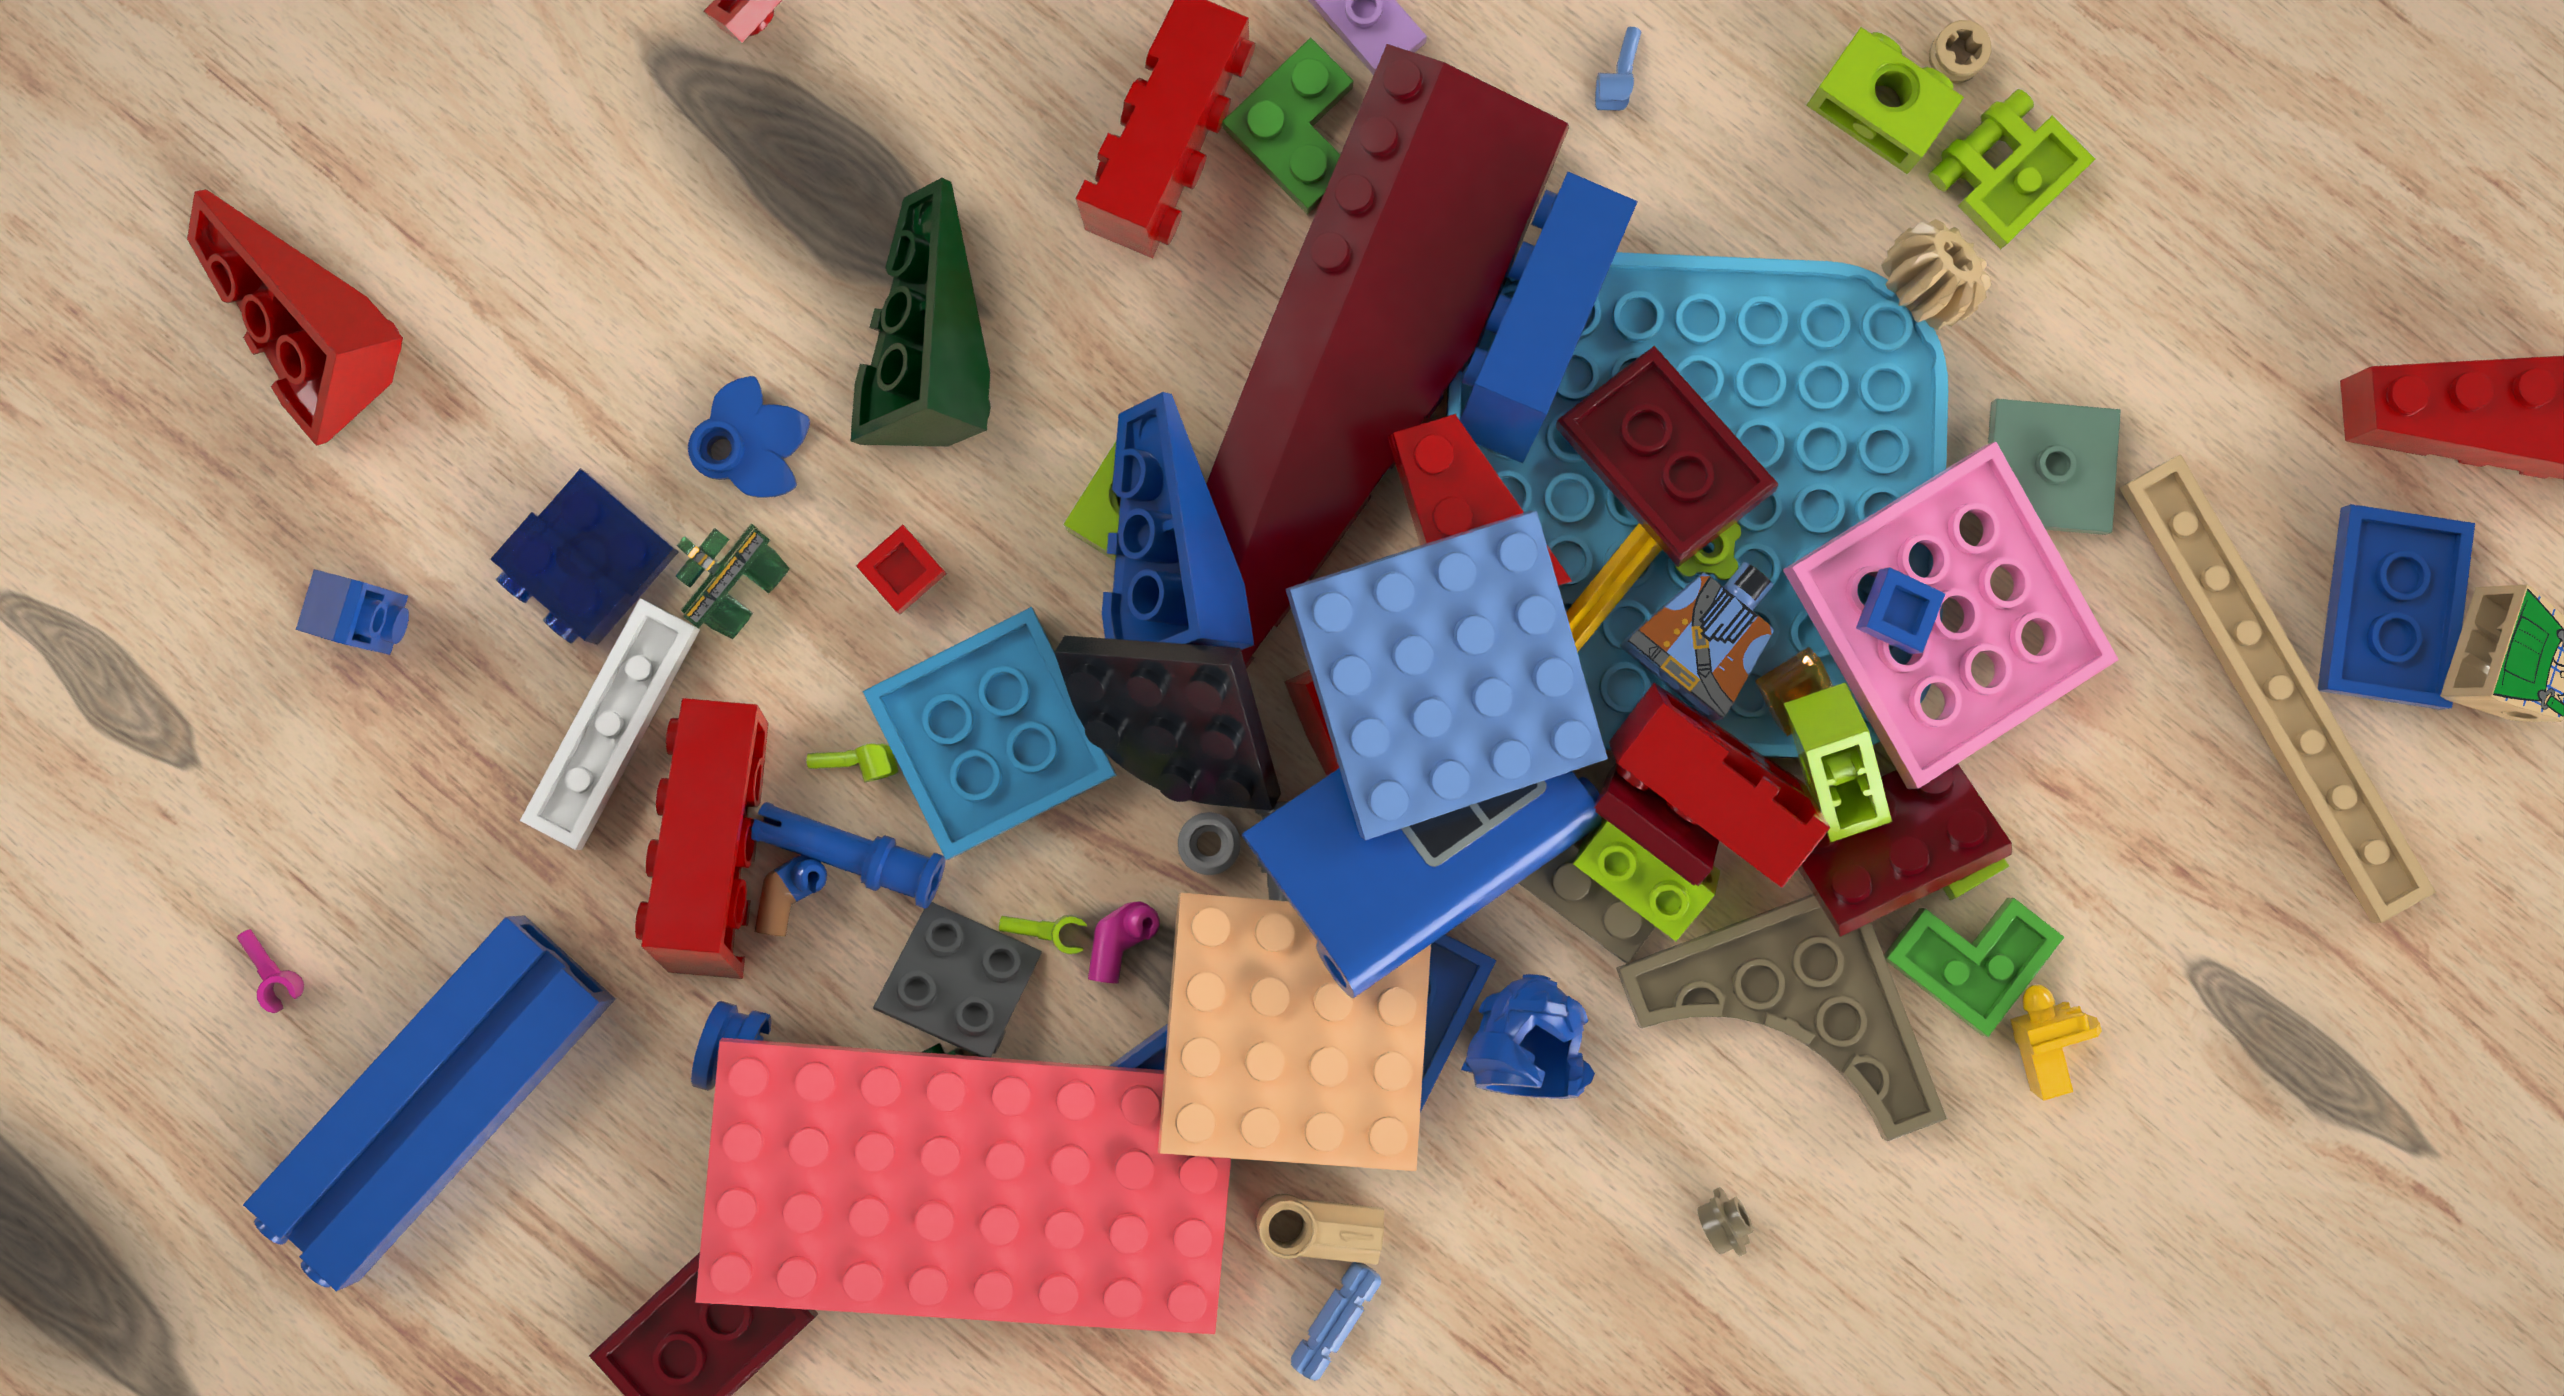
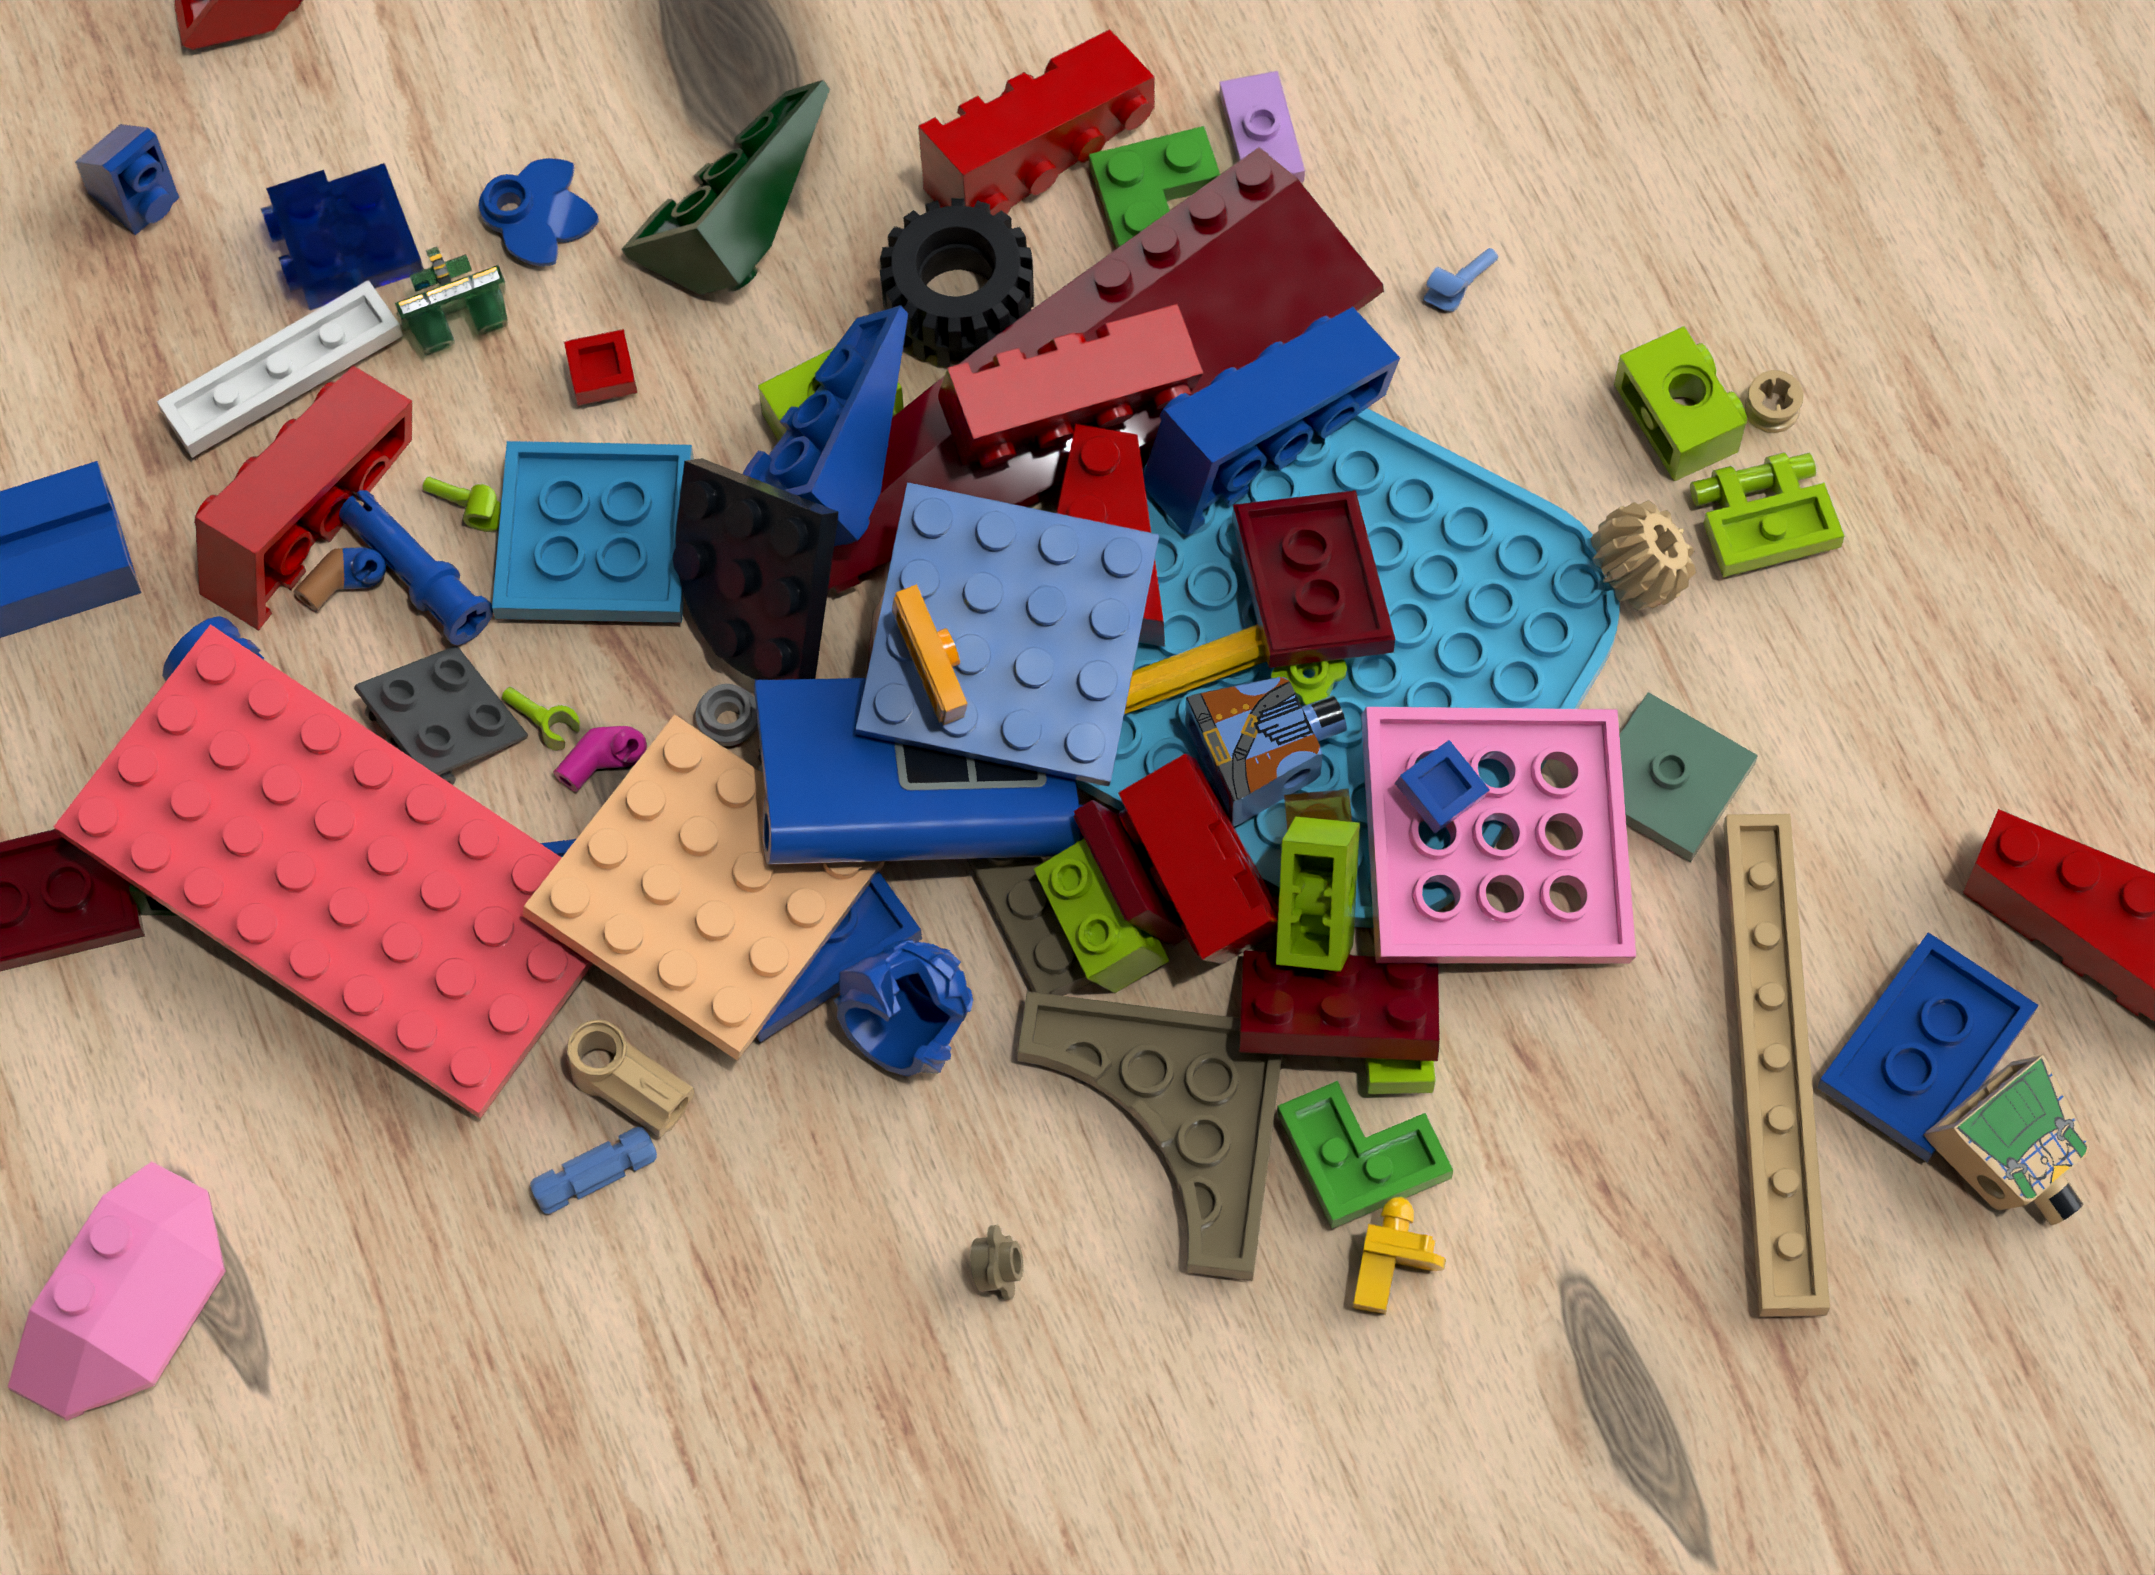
camera: 30 degrees right, 20 degrees down
none -> black tyre [879,198,1034,367]
none -> light orange plate [892,584,968,725]
none -> wedge [937,304,1203,468]

